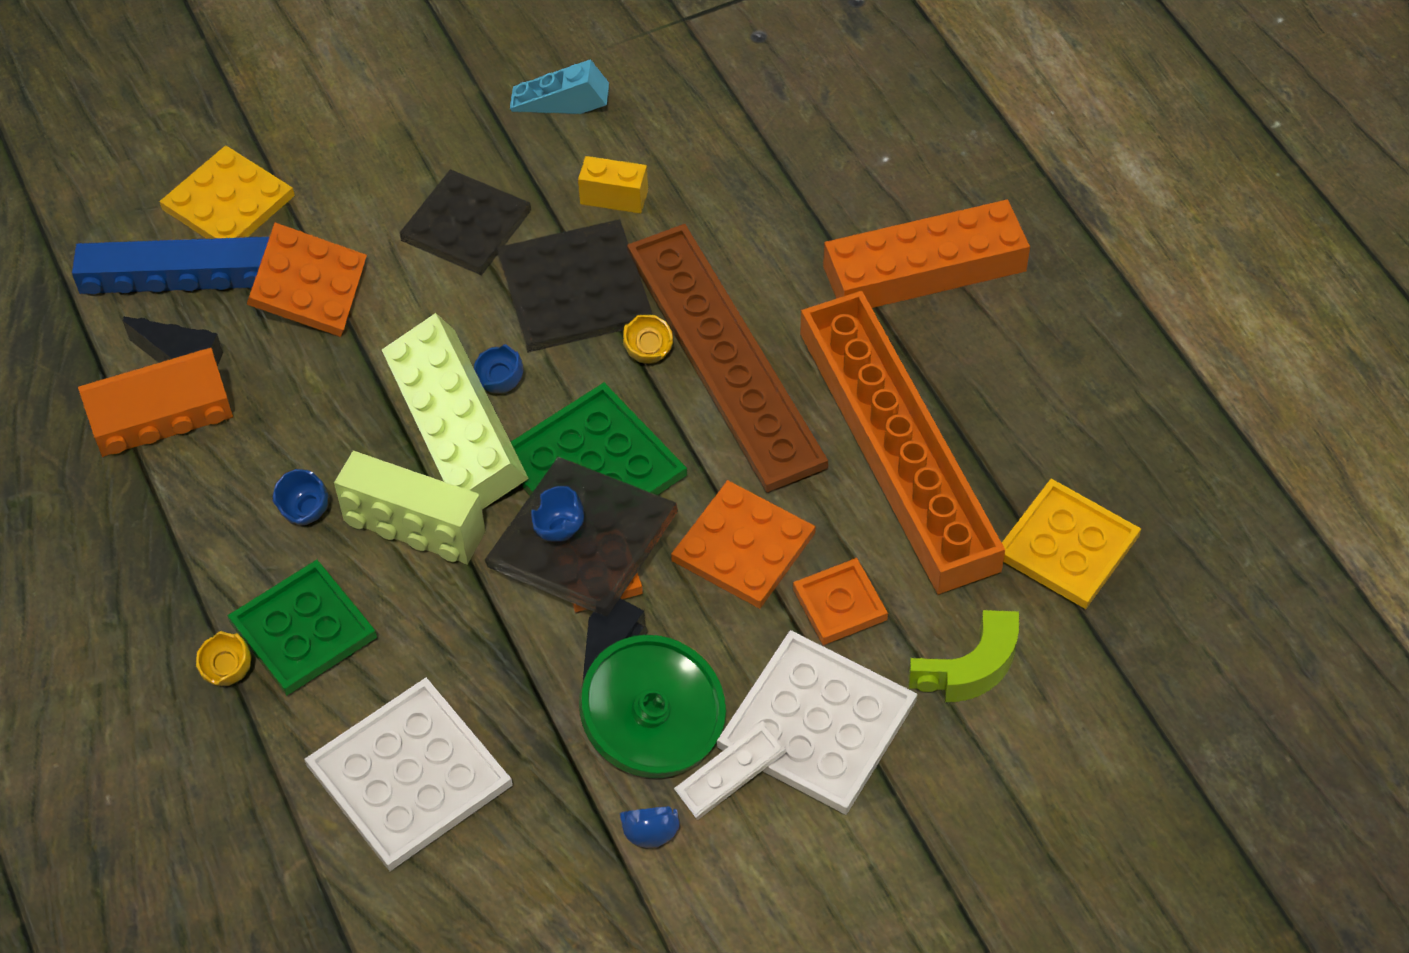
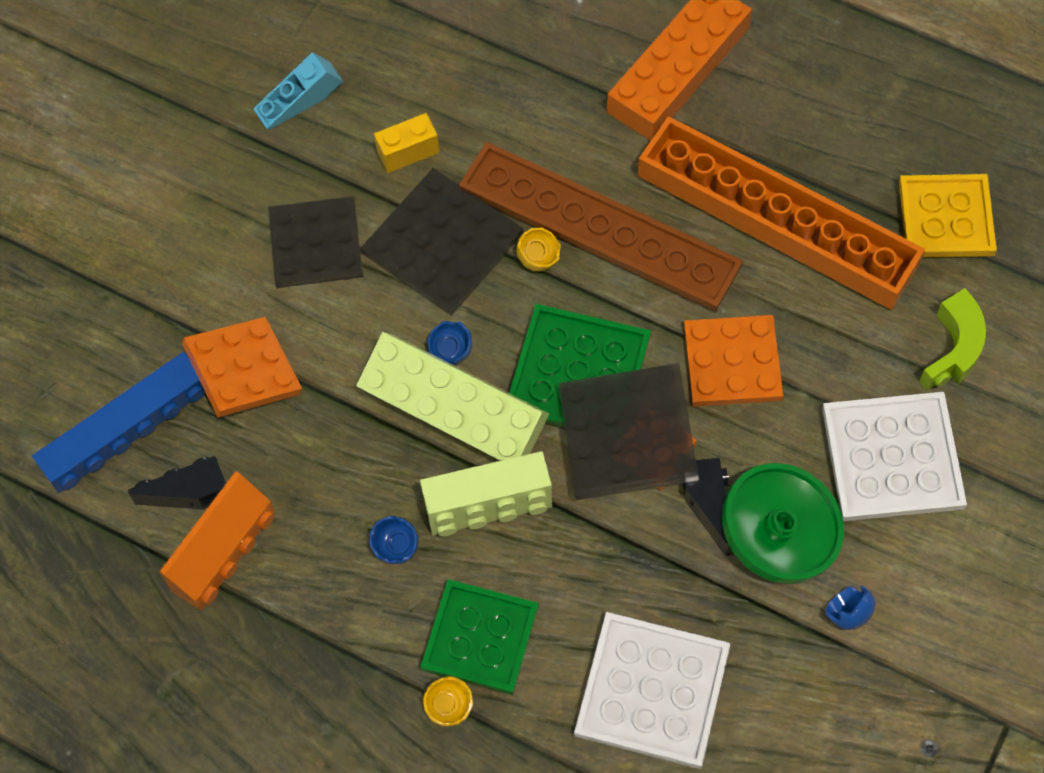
camera: 35 degrees left, 10 degrees up
yellow plate [159,145,295,239] -> none
blue hair [531,486,584,542] -> none
white tile [674,721,787,820] -> none
orange plate [793,558,888,645] -> none

